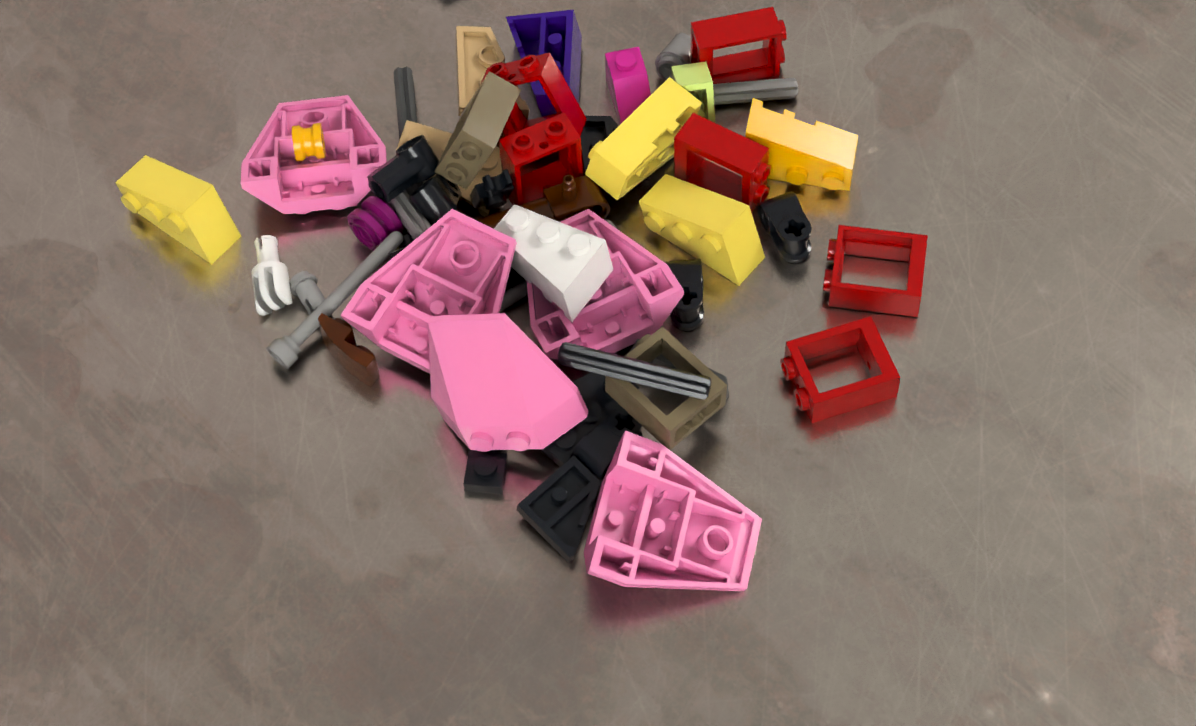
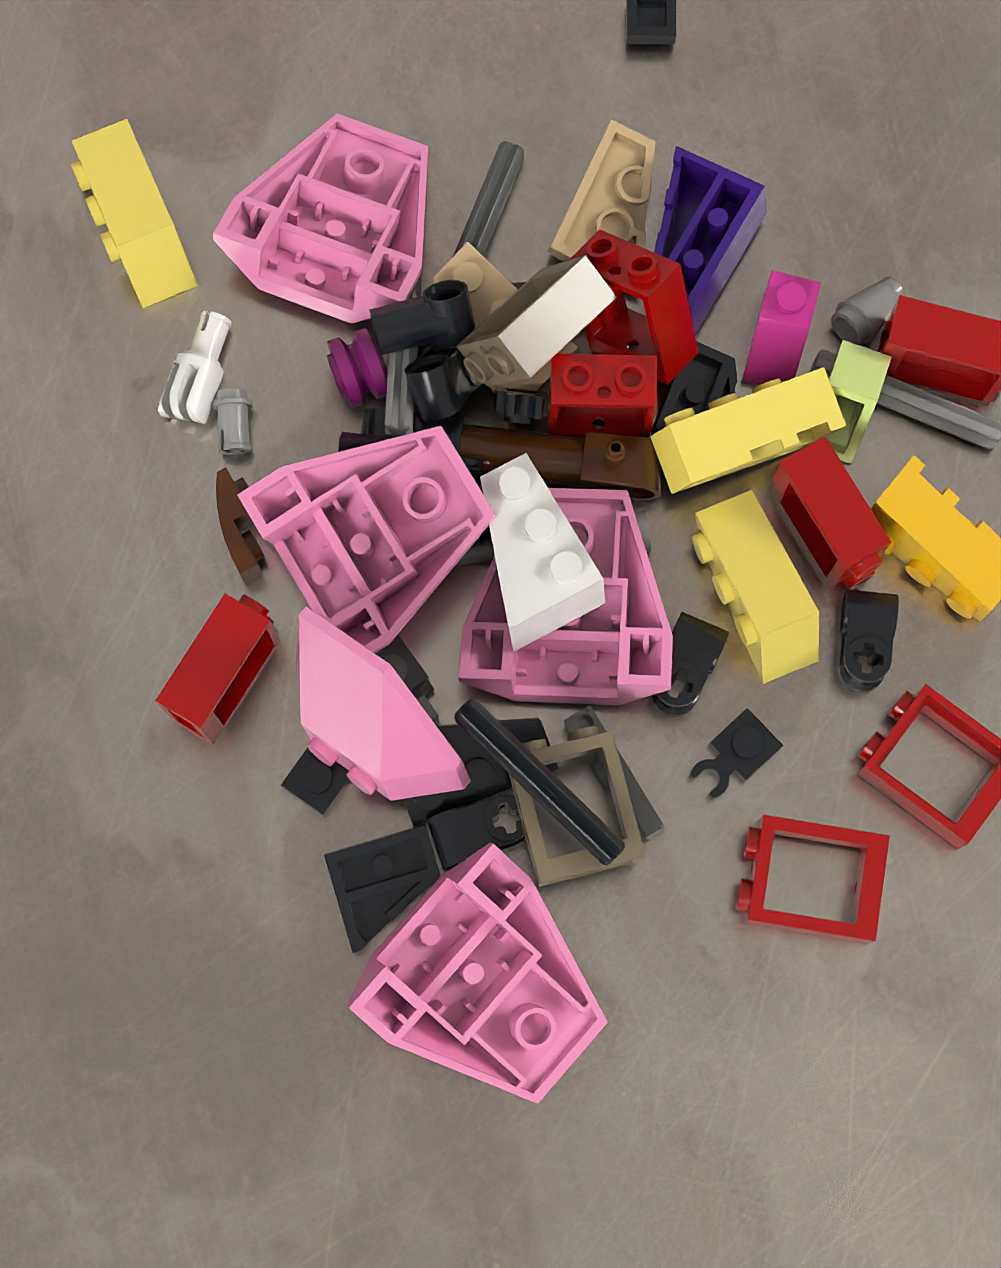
camera: 25 degrees right, 20 degrees up
light grey piece [266,231,403,369] -> none
yellow wheel [292,123,326,161] -> none
none -> red window [155,593,280,745]
none -> black plate [689,708,784,801]

